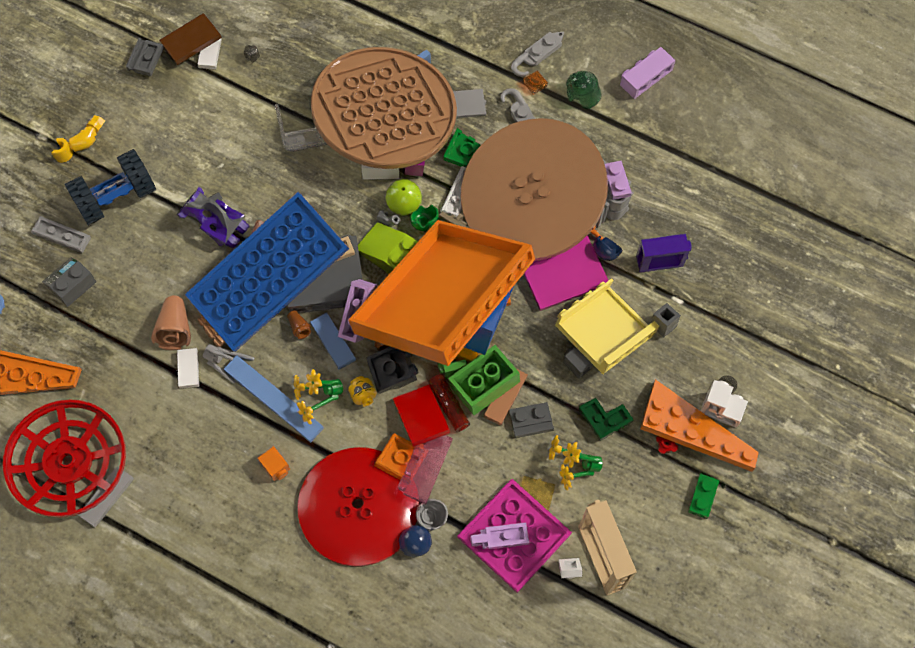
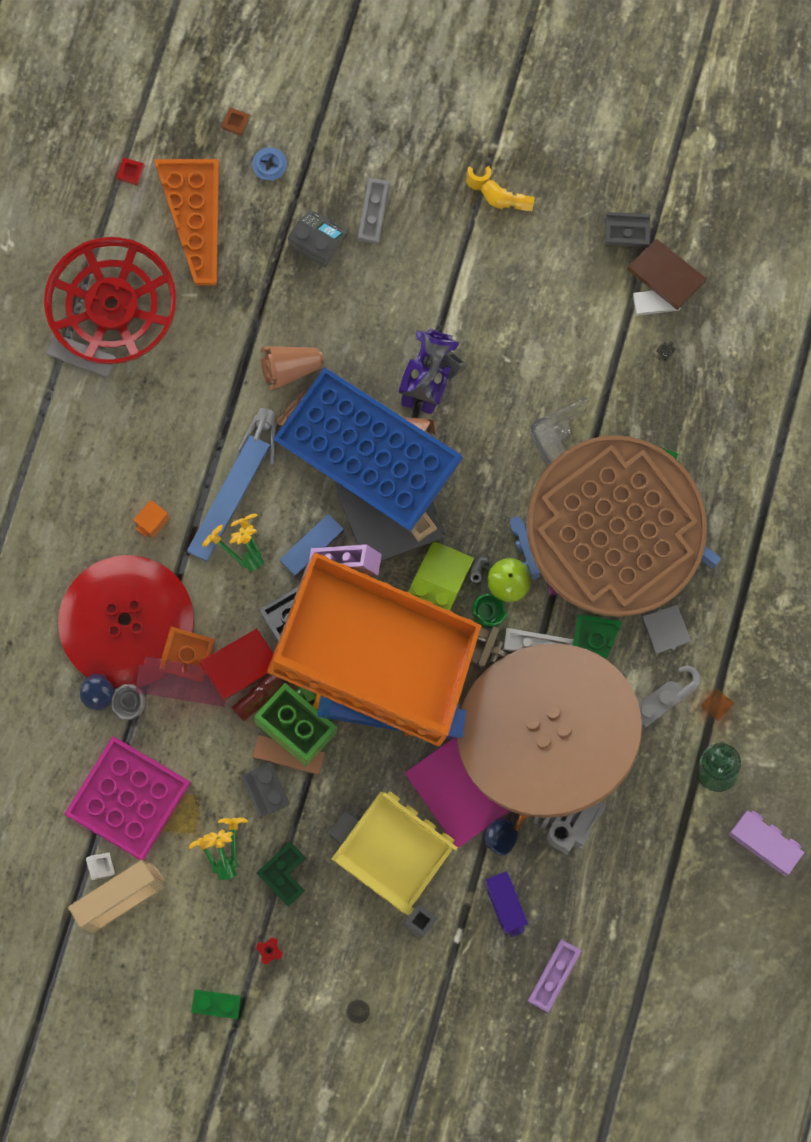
camera: 80 degrees right, 10 degrees up
black plate [64,149,157,226] -> none
white tile [177,348,199,388] -> none
dark orange cone [287,310,311,339] -> none
yellow head [348,376,377,407] -> none
lavender hinge [471,523,529,549] -> none
light grey plate [511,31,564,77] -> none
lavender plate [605,161,632,200] -> none
orange wing [640,379,759,472] -> none
white brick [701,380,748,428] -> none
none -> medium blue hinge [510,516,541,580]
none -> lavender tile [528,939,582,1013]

